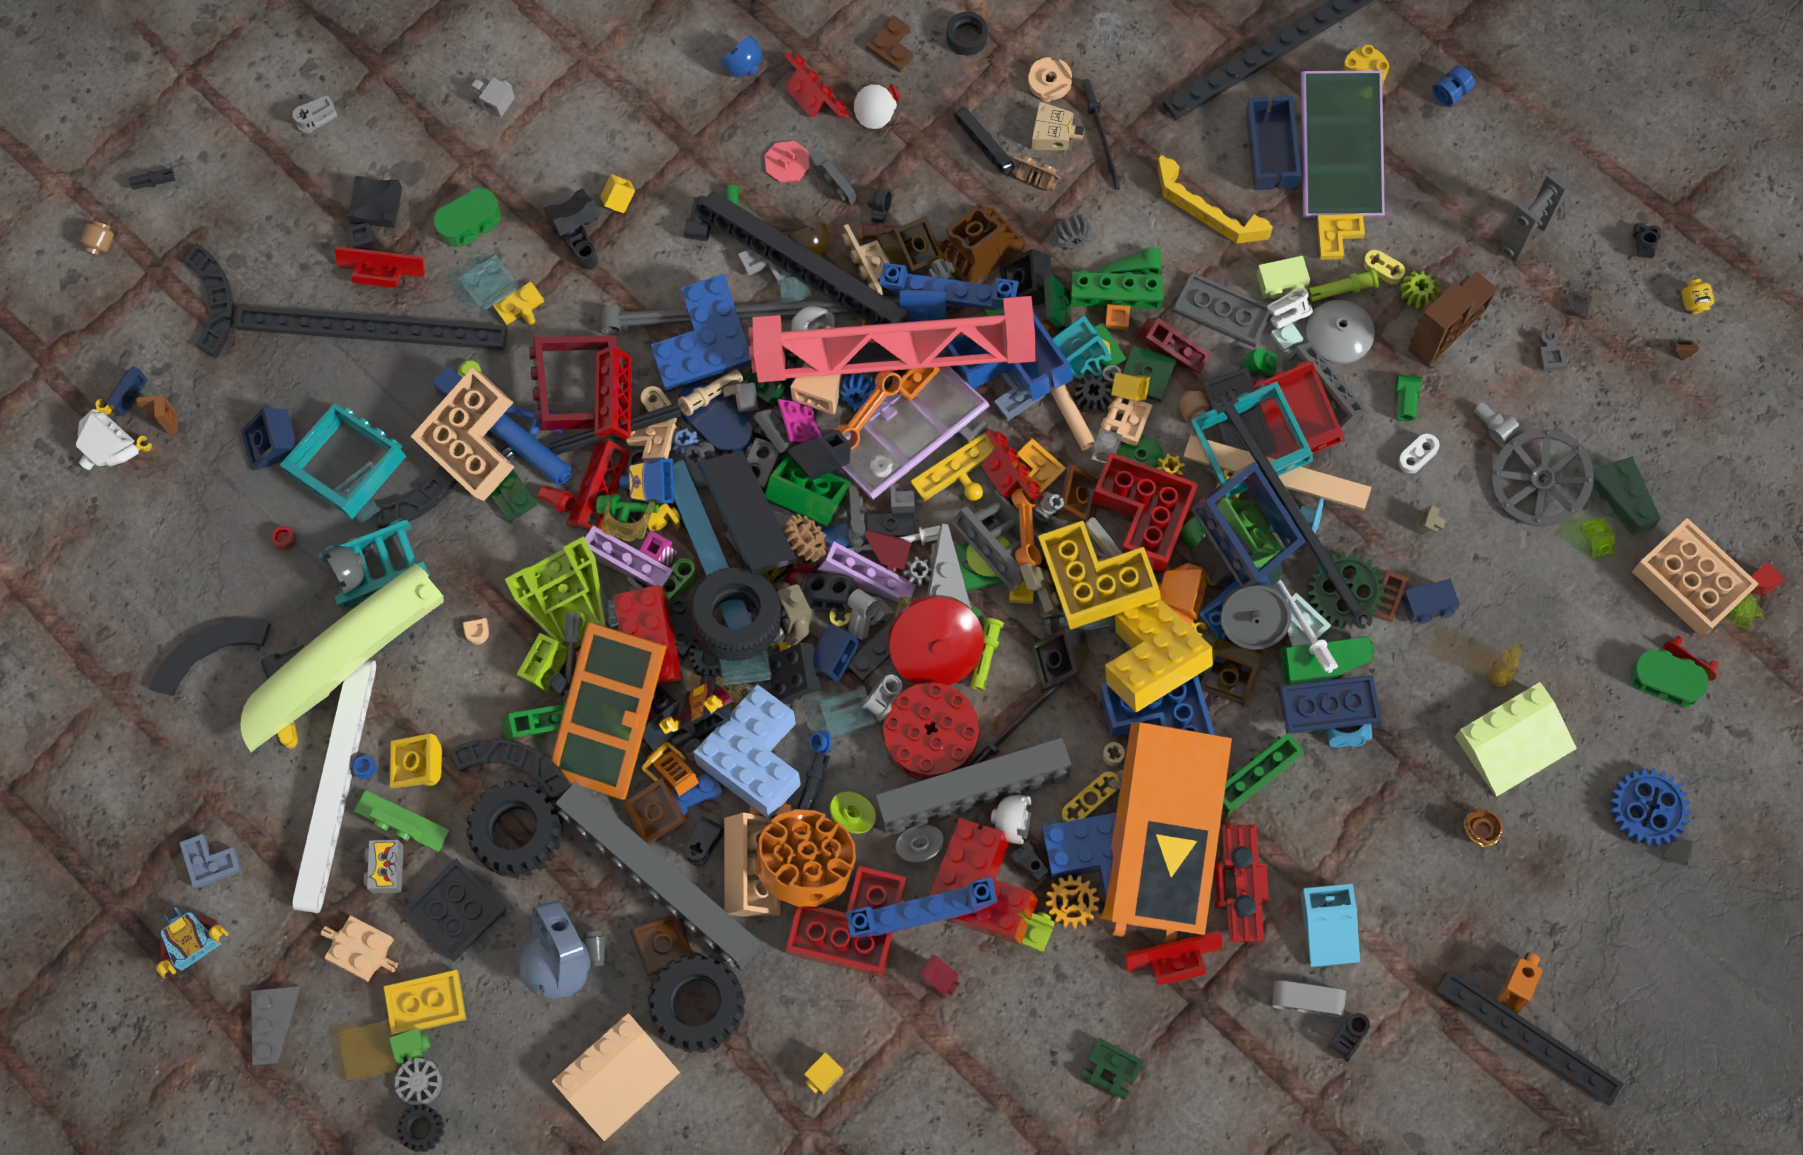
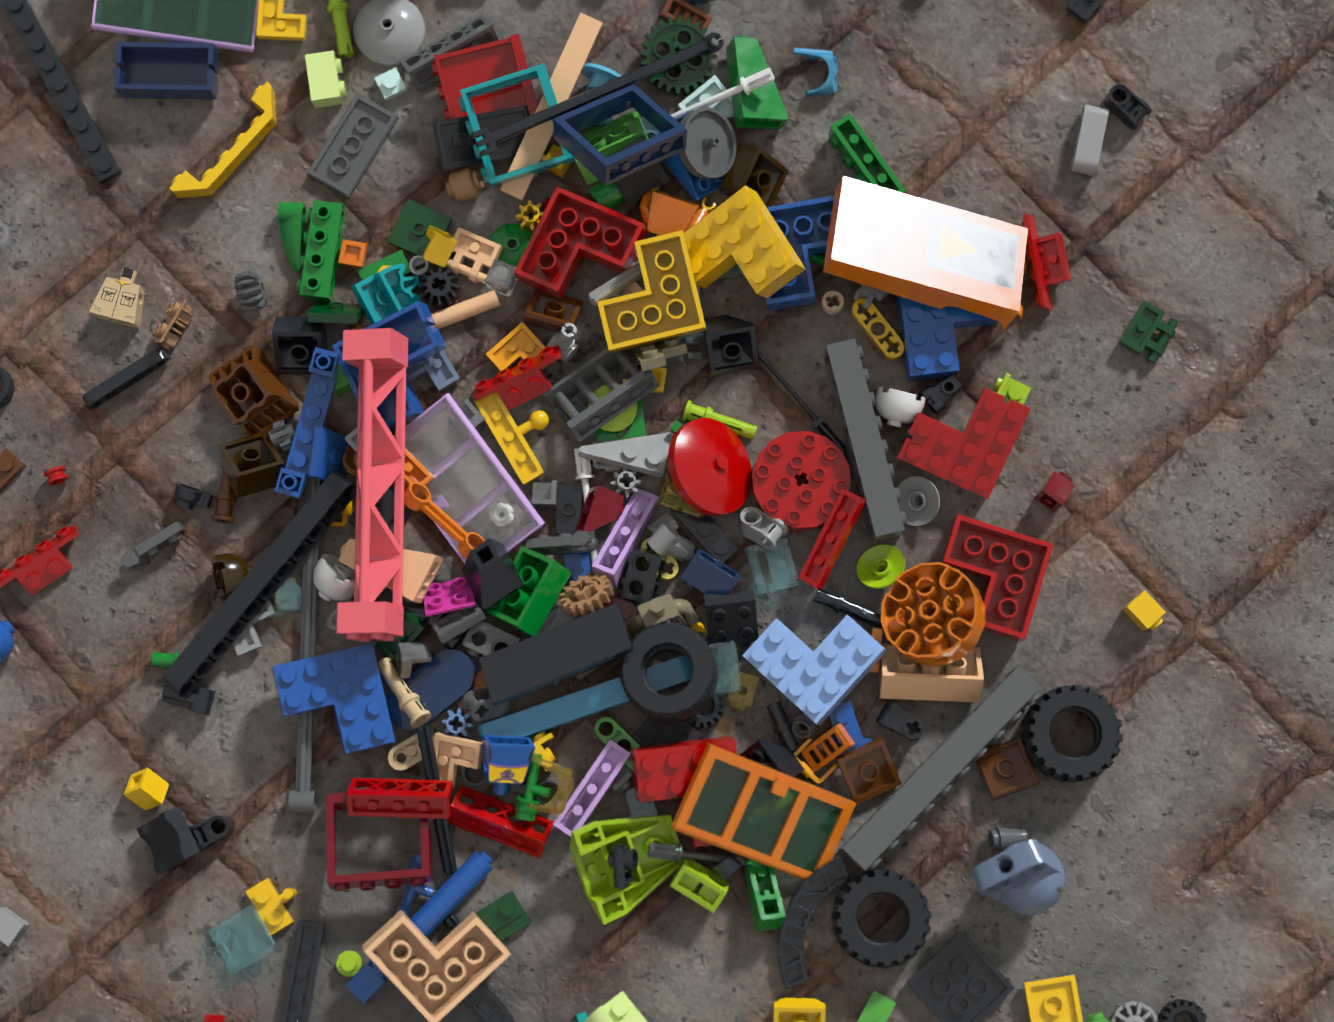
camera: 90 degrees left, 10 degrees up
green brick [434,188,501,247] -> none
light nougat tile [463,618,489,644] -> none
red cone [538,486,575,513] -> none
light nougat slope [552,1013,680,1141] -> none
dark pink brick [639,530,678,567] -> none
torso [659,676,732,737] -> none
coral piece [765,141,810,183] -> none
blue plate [810,730,832,754] -> none
blue gear [839,373,876,411] -> none
tan bracket [841,224,889,295] -> none
blue slope [846,877,997,937] -> none
white dish [854,84,896,129] -> none
orange piece [1012,487,1042,566] -> none
light nougat plate [1028,57,1072,102] -> none
light orange gear [1046,875,1099,930] -> none
black sword [1081,79,1120,190] -> none
dark red slope [1136,318,1211,374] -> none
red piece [1214,824,1270,942] -> none
green plate [1239,348,1277,378] -> none
white piece [1267,288,1313,328] -> none
dark blue tile [1278,675,1382,734] -> none
medium azure slope [1300,884,1360,967] -> none
none -> black plate [608,844,638,888]
none -> red fence [798,488,866,590]

